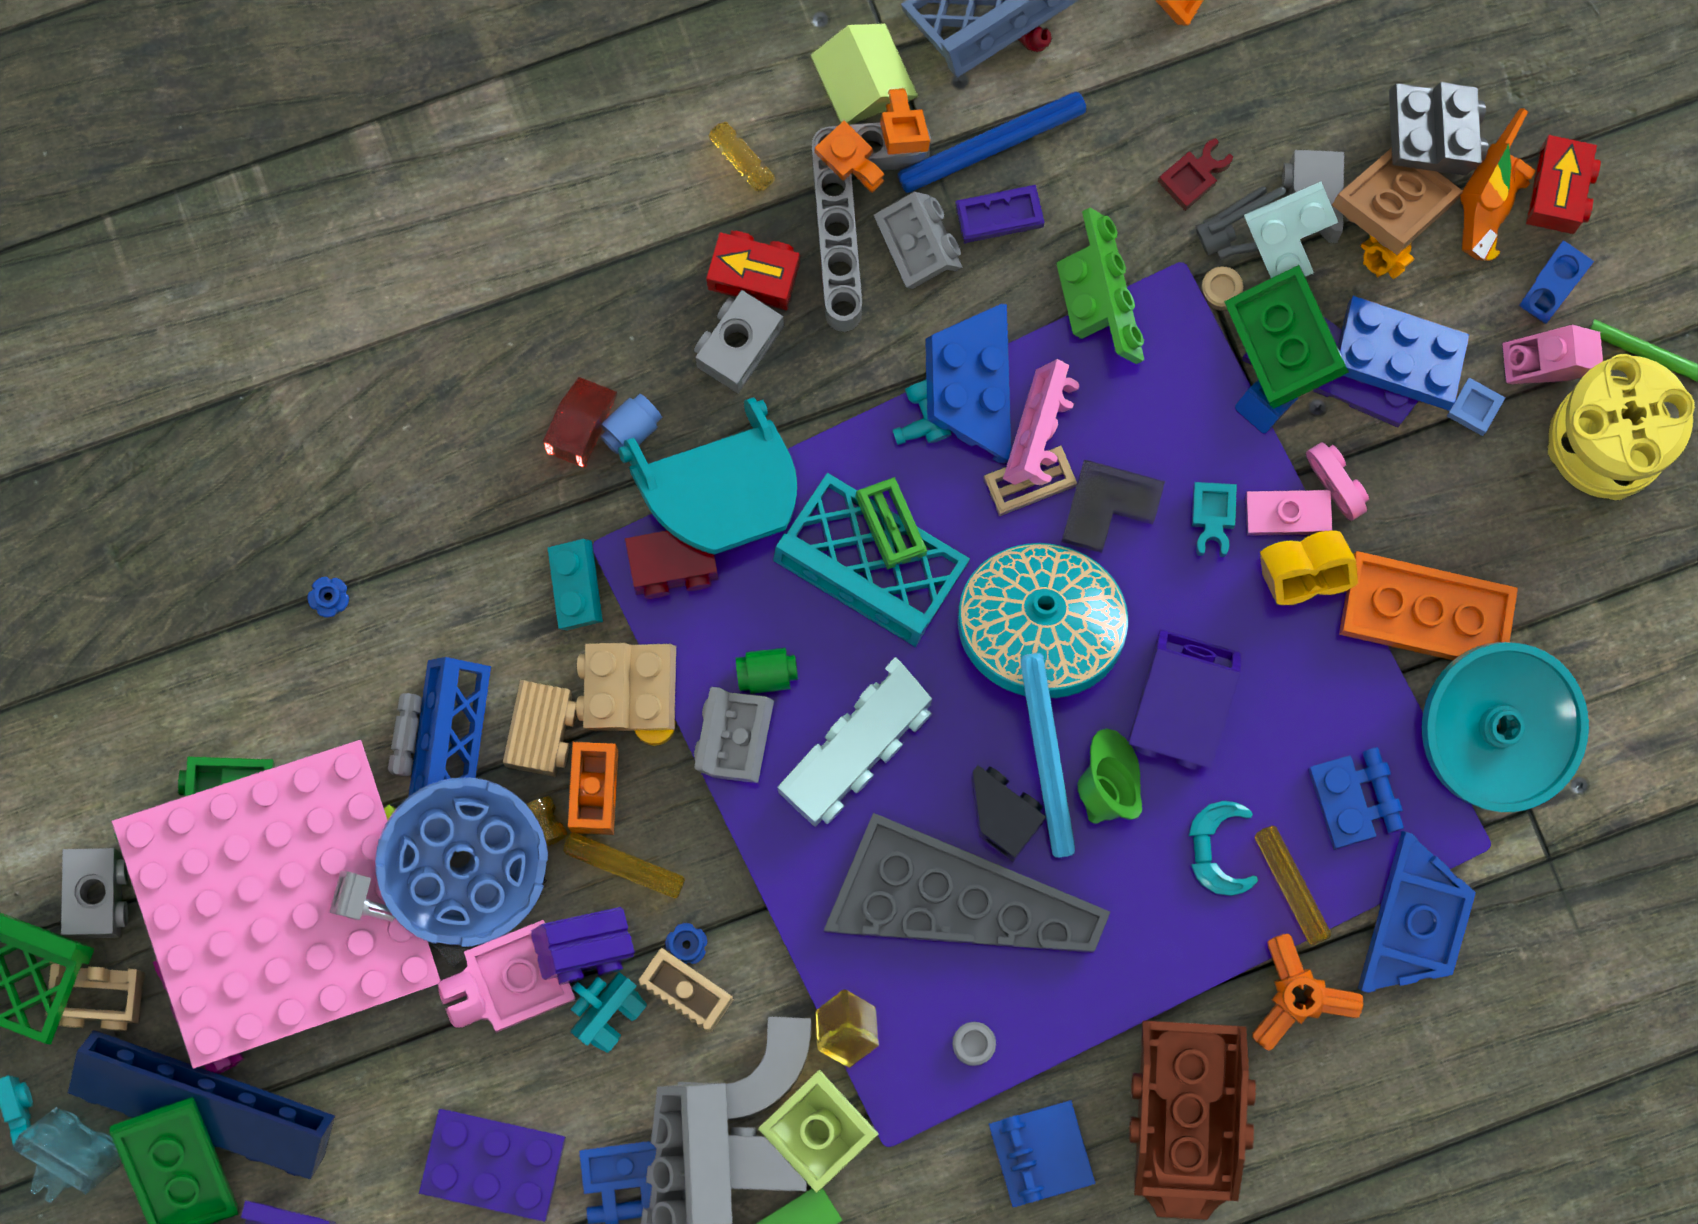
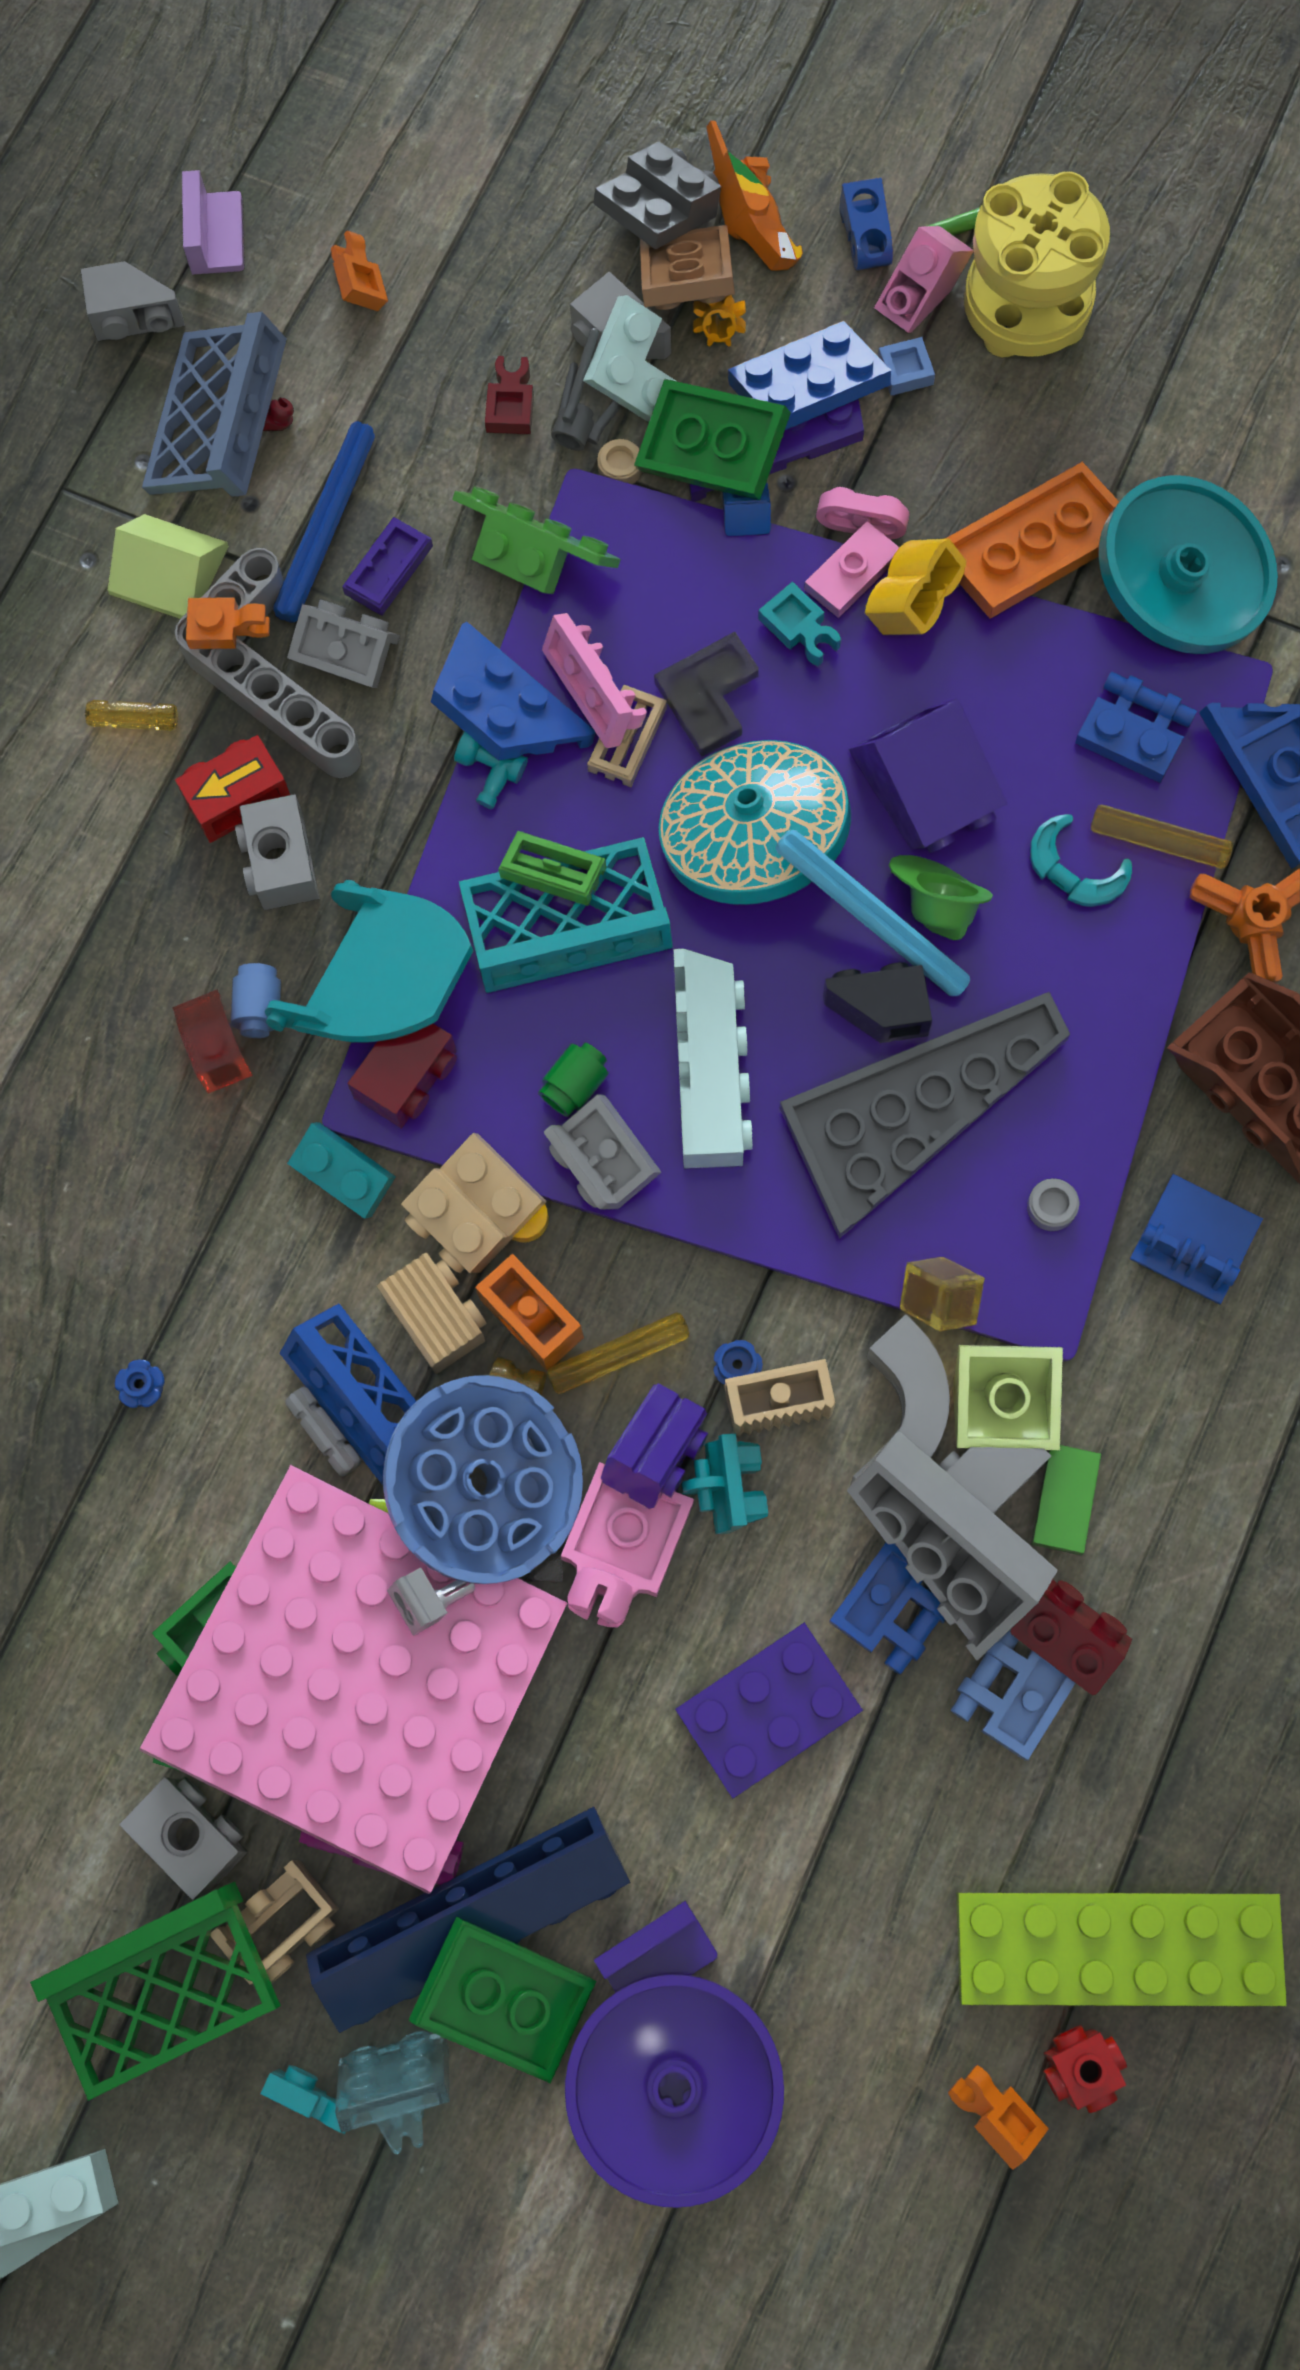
camera: 40 degrees left, 5 degrees down
orange plate [880,88,930,155] -> none
red brick [1526,135,1601,234] -> none

